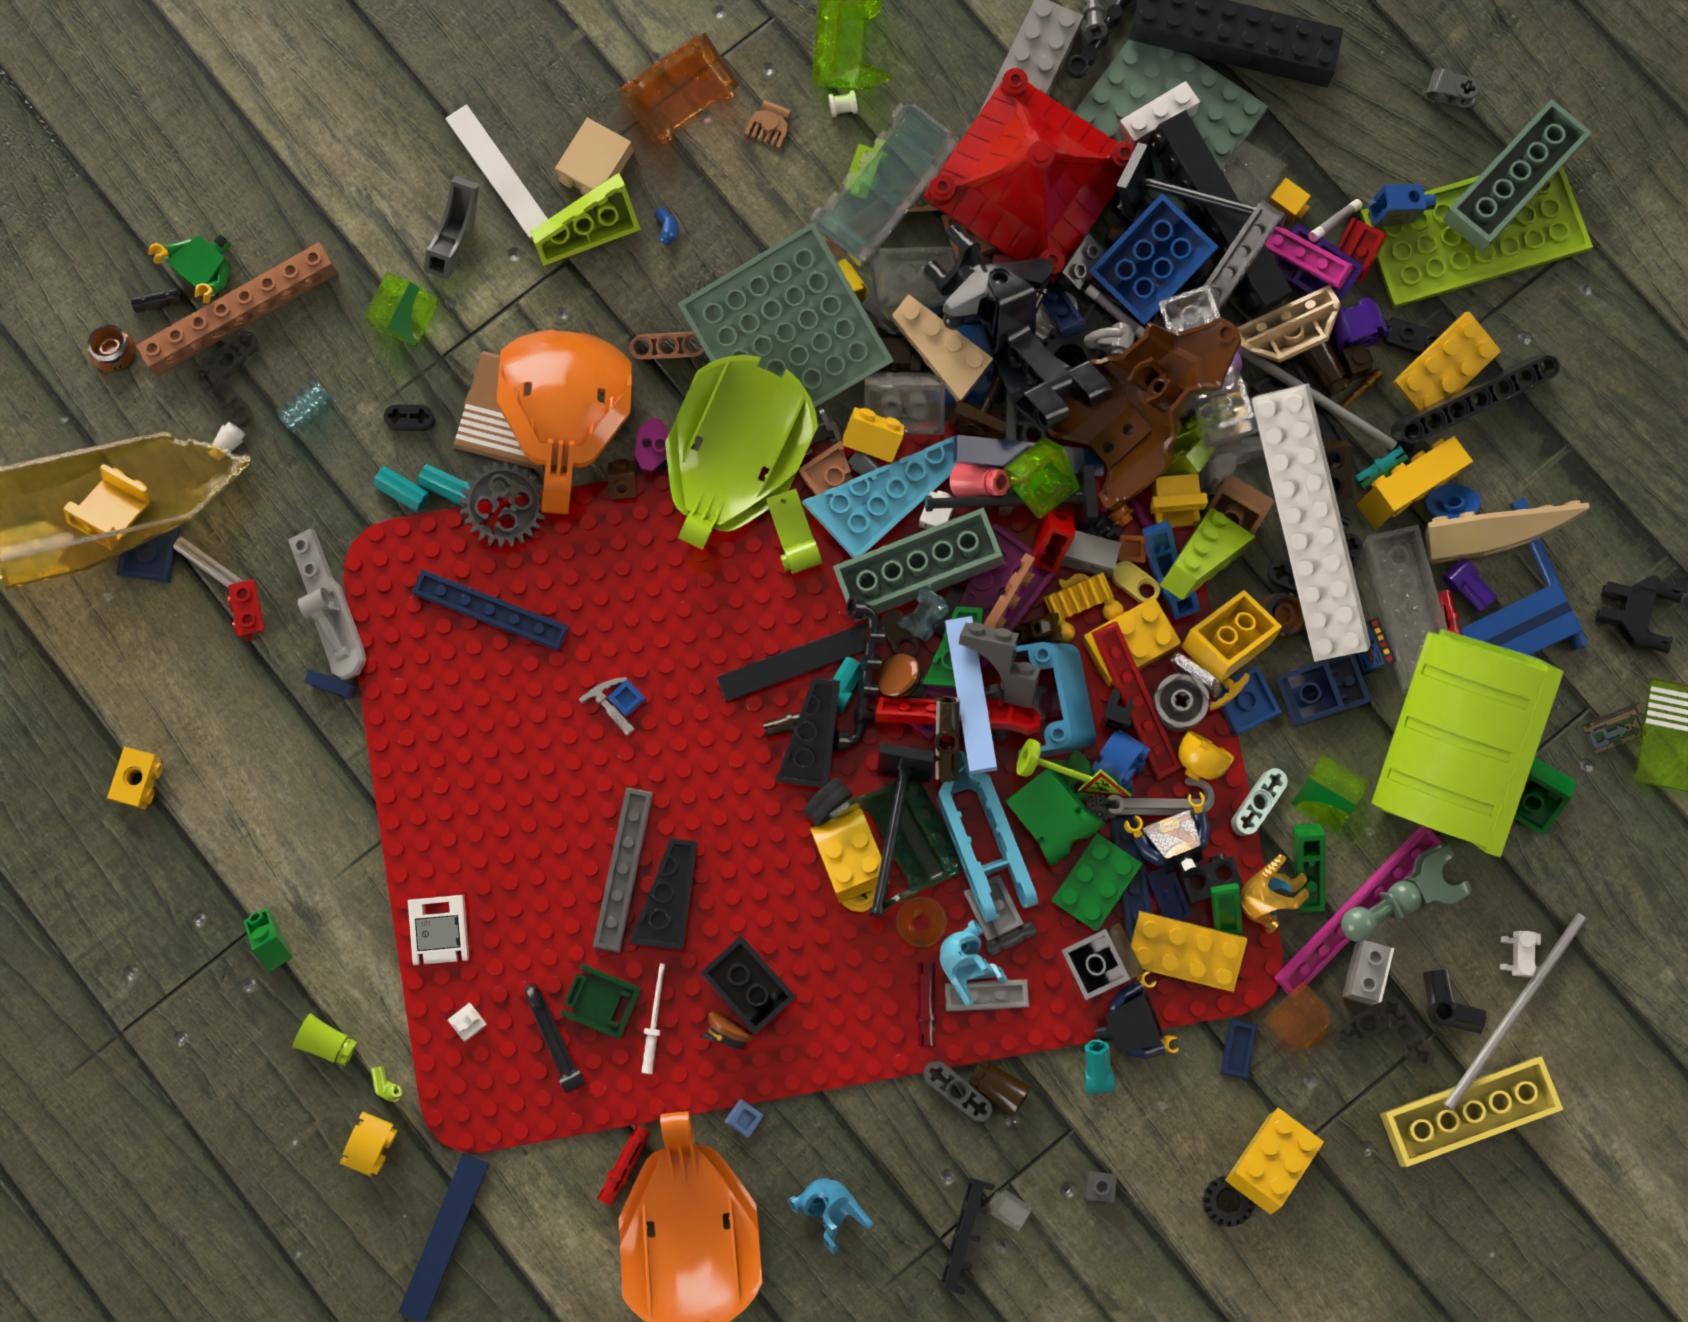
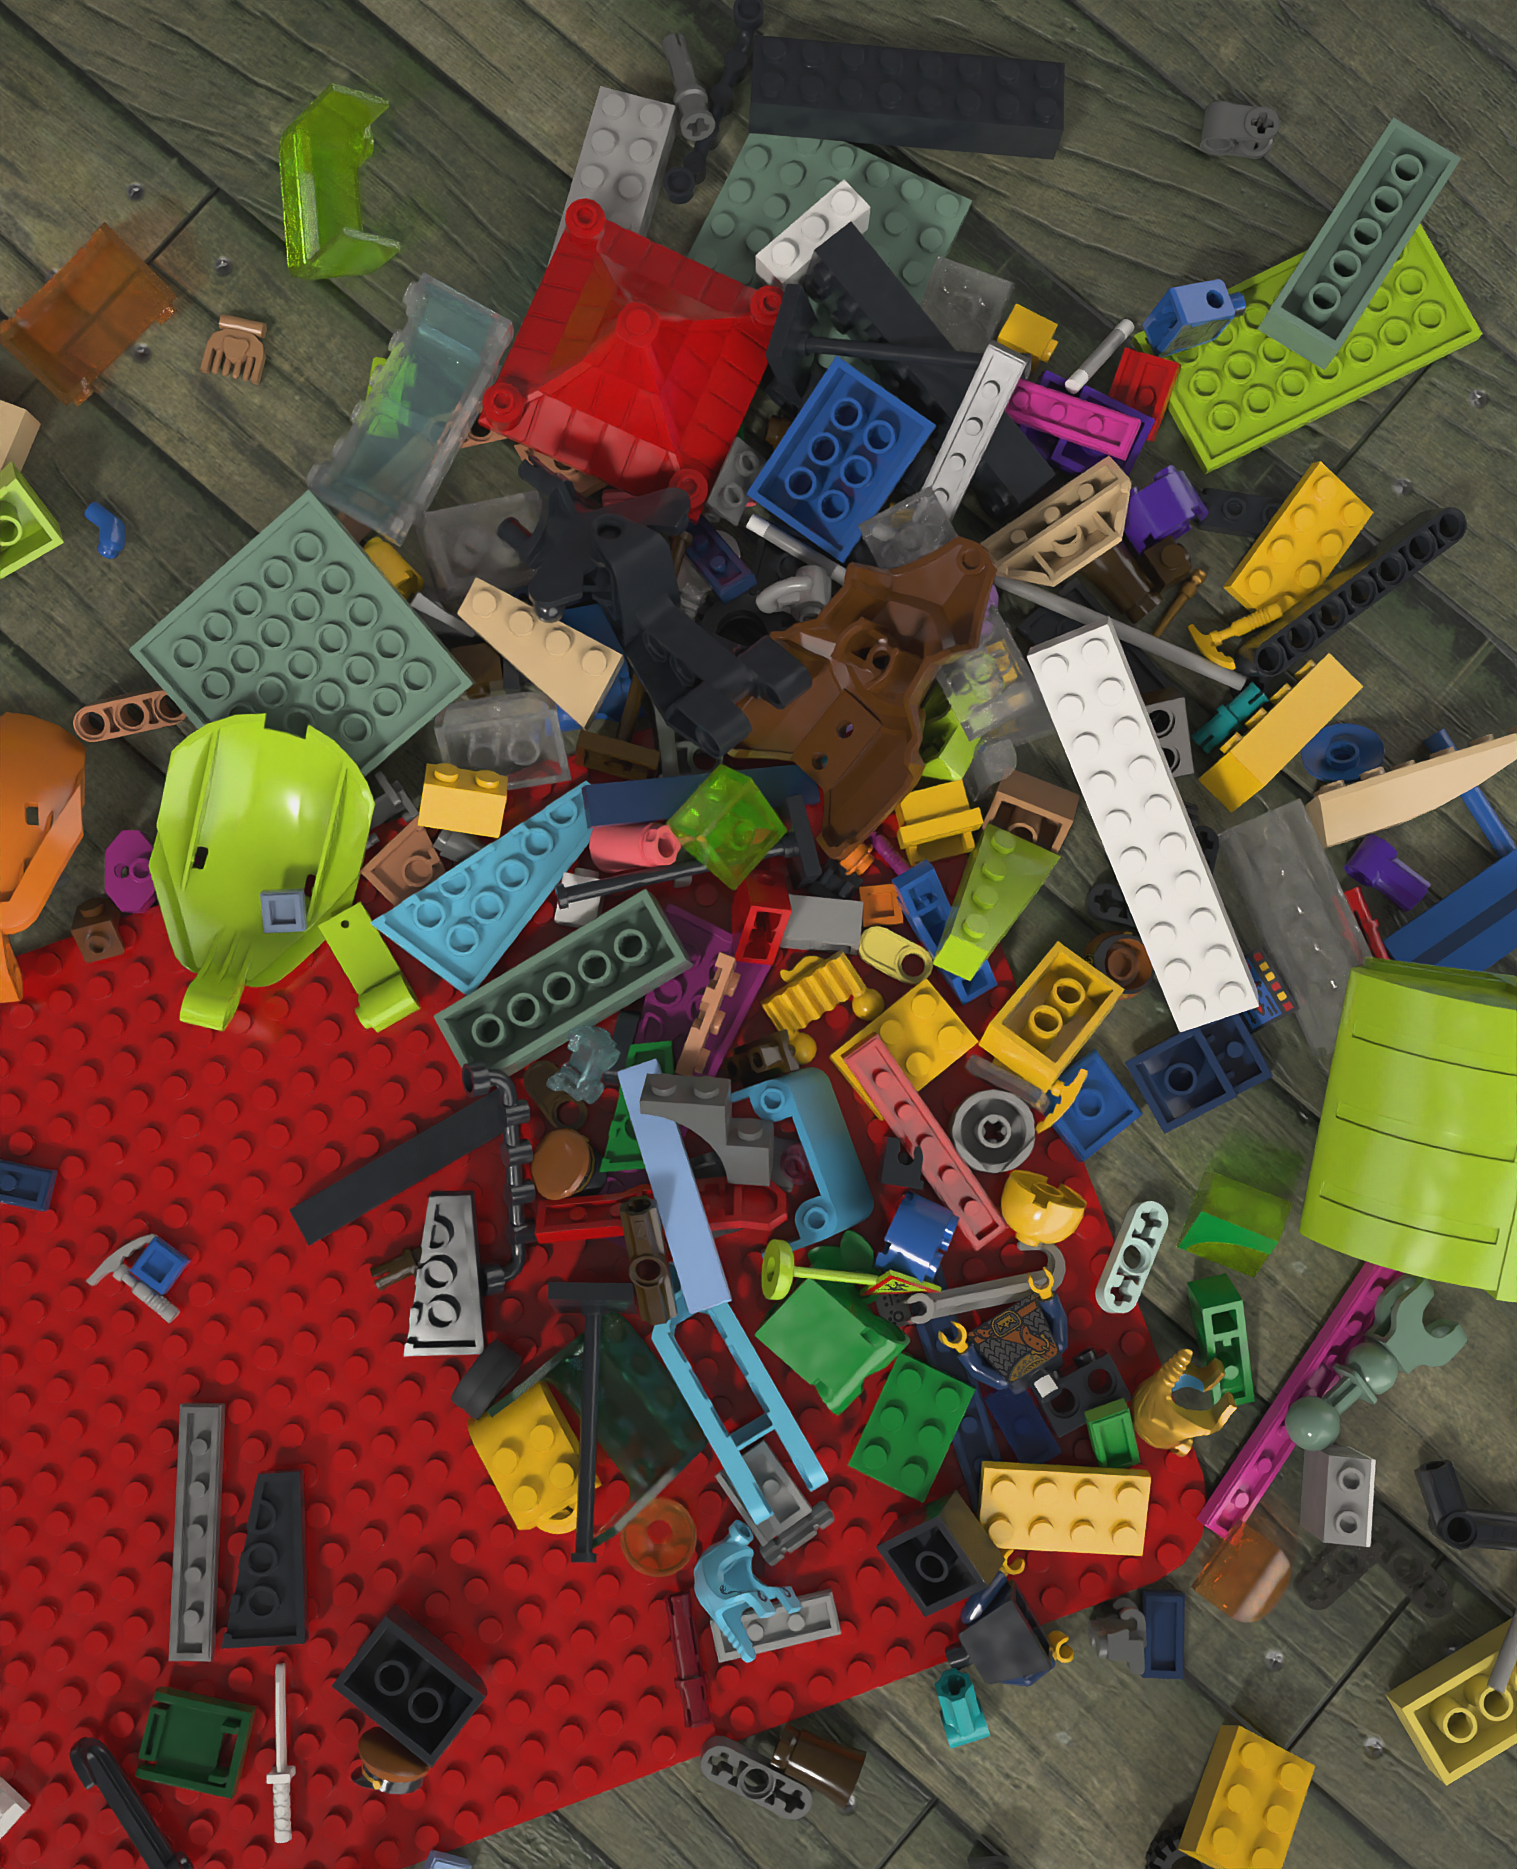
camera: 15 degrees left, 5 degrees up
white bush [828,90,858,118] -> none
teal piece [833,656,862,714] -> none
none -> sand blue tile [260,888,308,933]
none -> dark grey piece [1088,1597,1147,1675]
none -> yellow piece [1187,602,1283,670]

